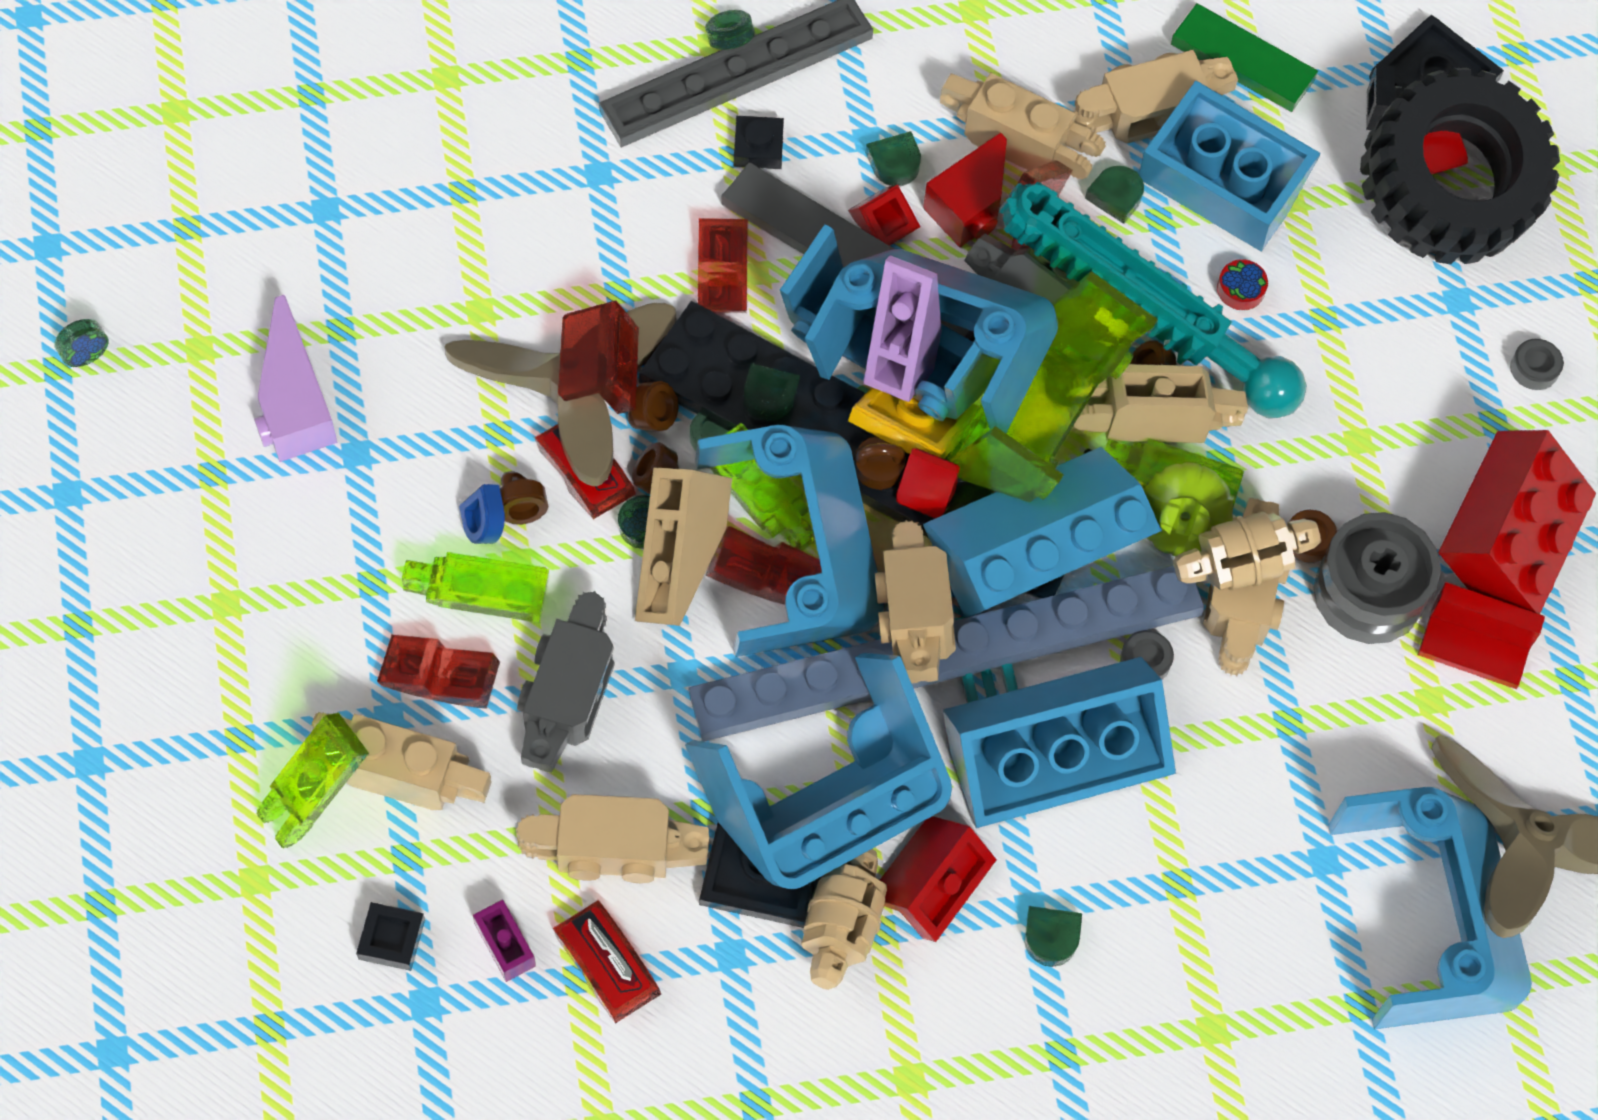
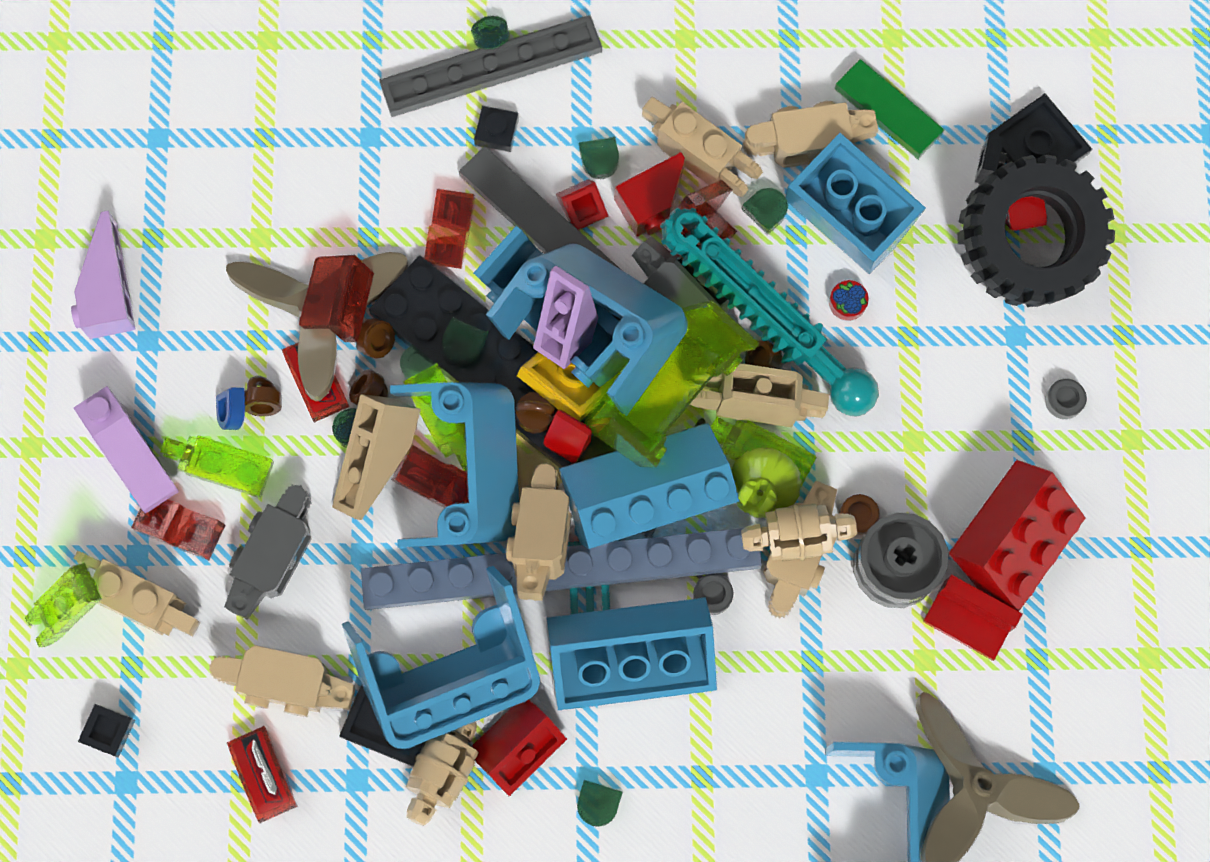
camera: 10 degrees right, 10 degrees up
magenta piece [473,899,536,982] -> none
none -> lavender slope [73,386,179,514]

